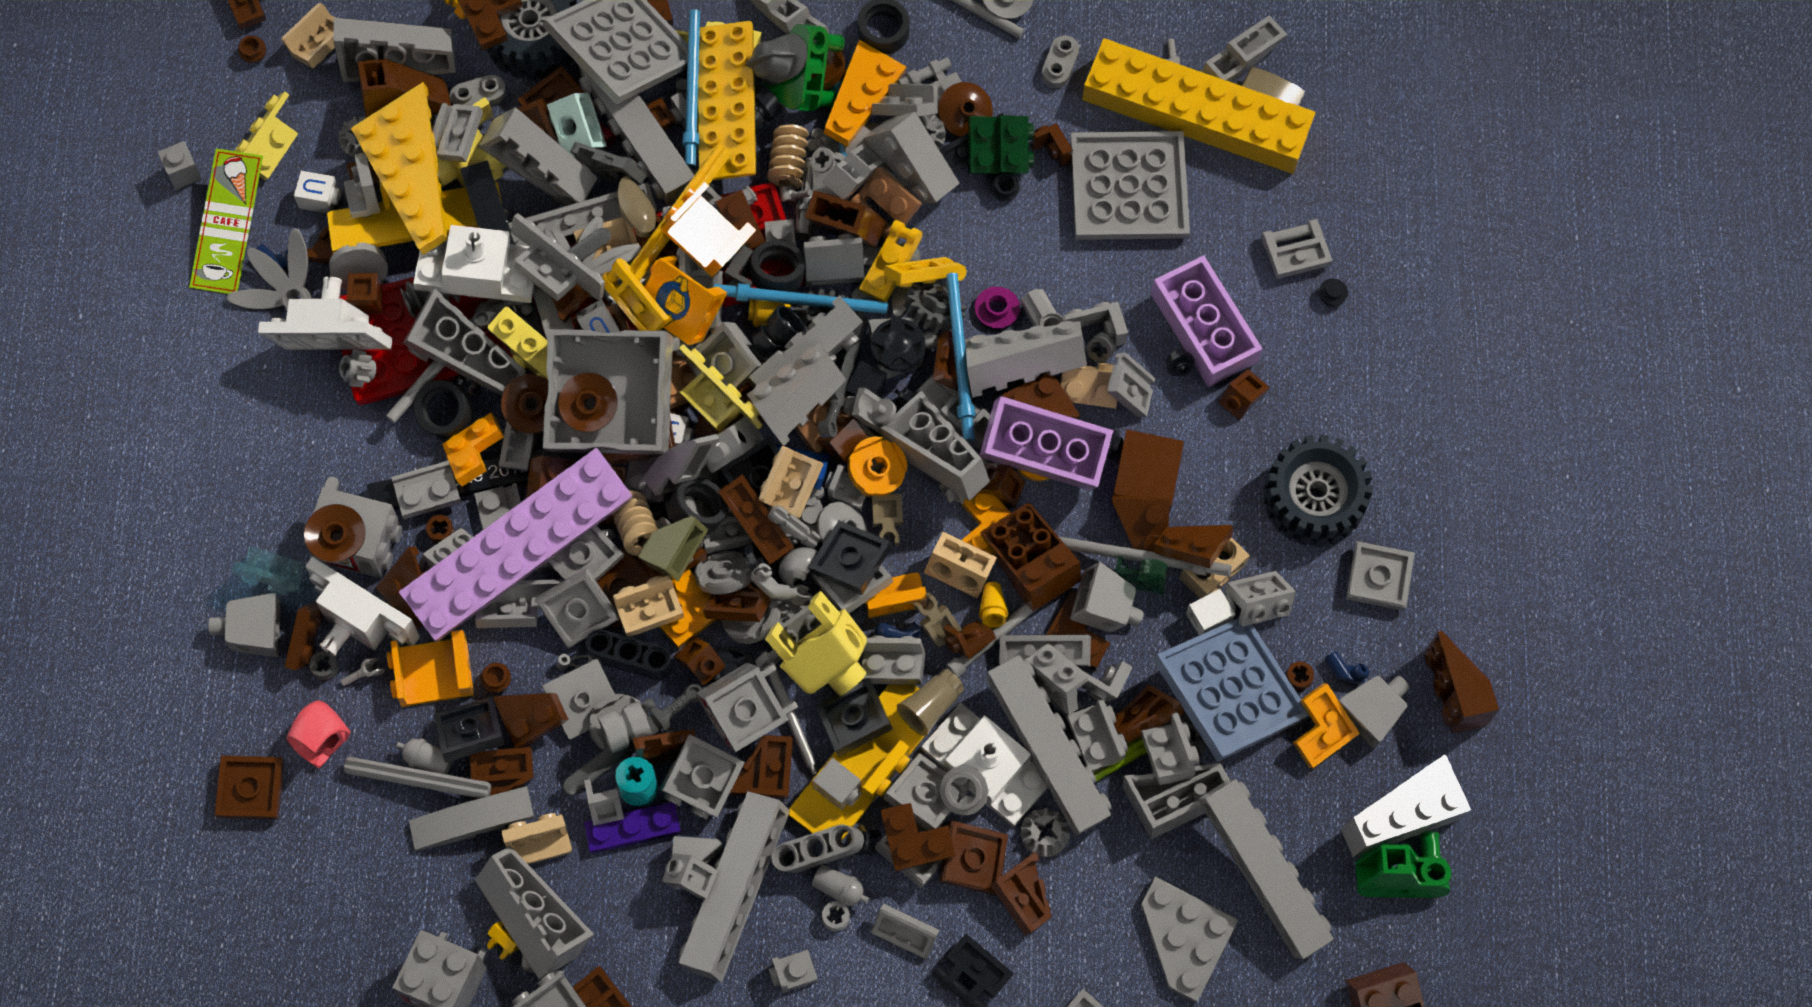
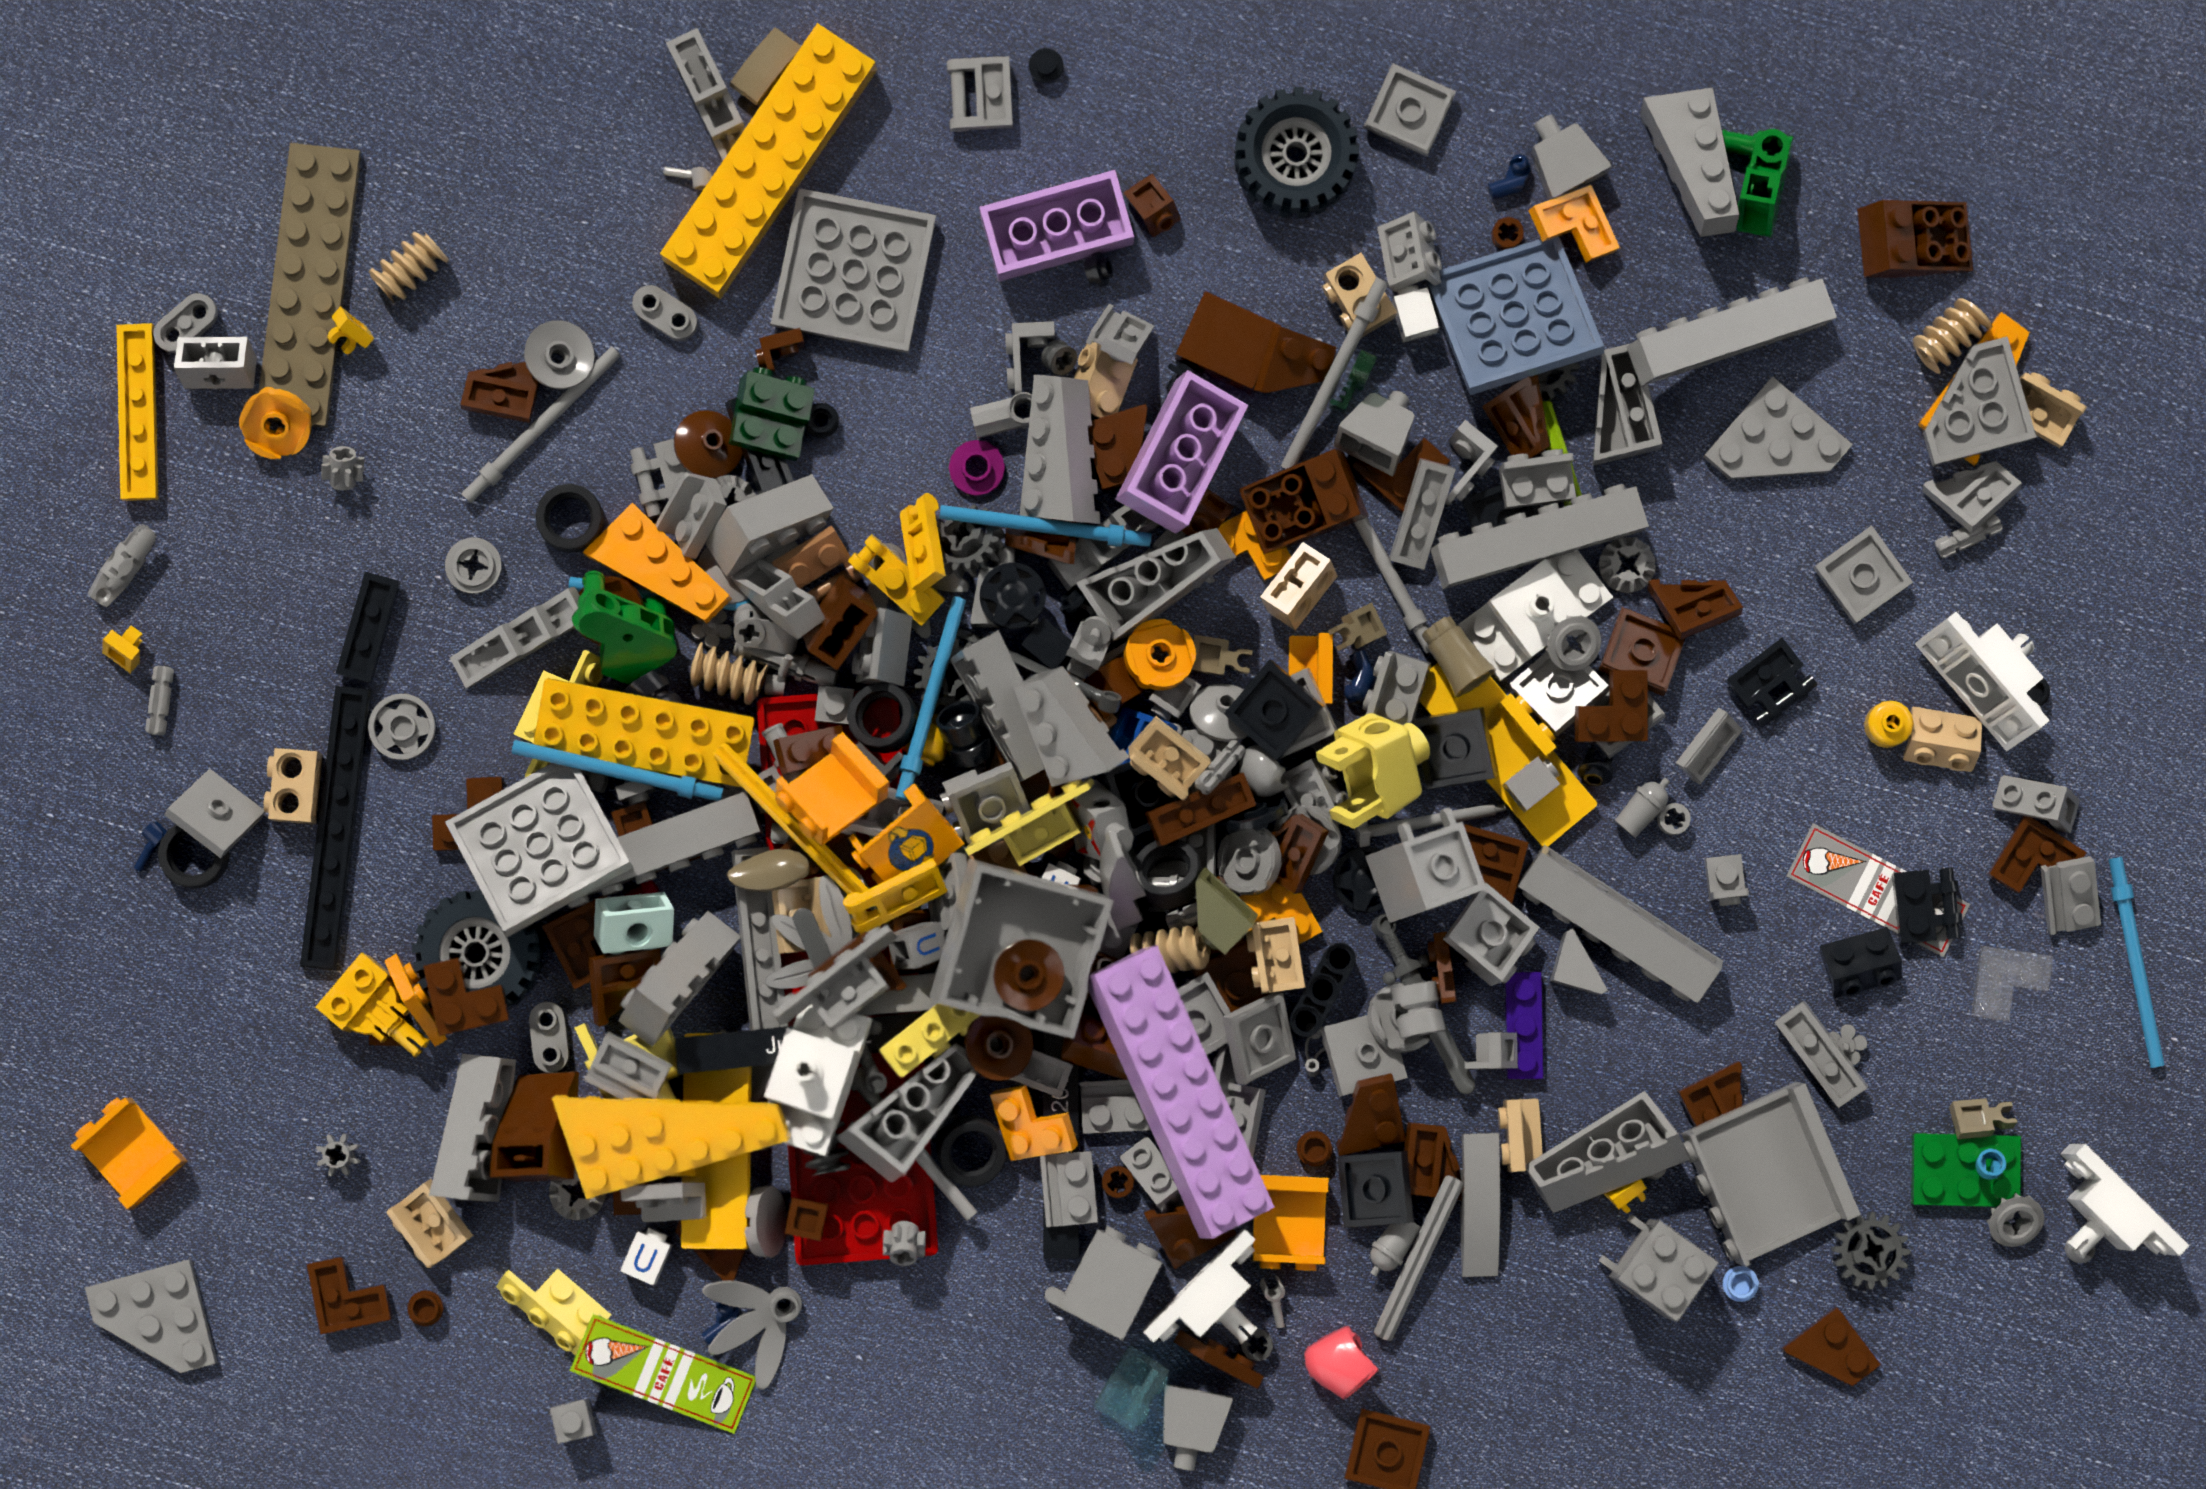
camera: 80 degrees left, 15 degrees up
white brick [258,277,392,350] -> none
reddish brown dish [304,504,366,563] -> none
dark grey wing [570,142,646,184] -> none
teal piece [615,757,658,806] -> none
light grey bracket [662,853,718,899] -> none
reddish brown bracket [674,637,725,685] -> none
dark grey piece [746,33,807,86] -> none
light grey arm [751,563,810,606] -> none
light grey beam [772,824,864,873] -> none
reddish brown bracket [943,620,996,659] -> none
yellow cone [979,582,1009,628] -> none
light grey bracket [1026,644,1088,716] -> none
light grey bracket [1142,713,1199,785] -> none
reddish brown wing [1154,525,1233,568] -> none
reddish brown slope [1425,631,1499,734] -> none

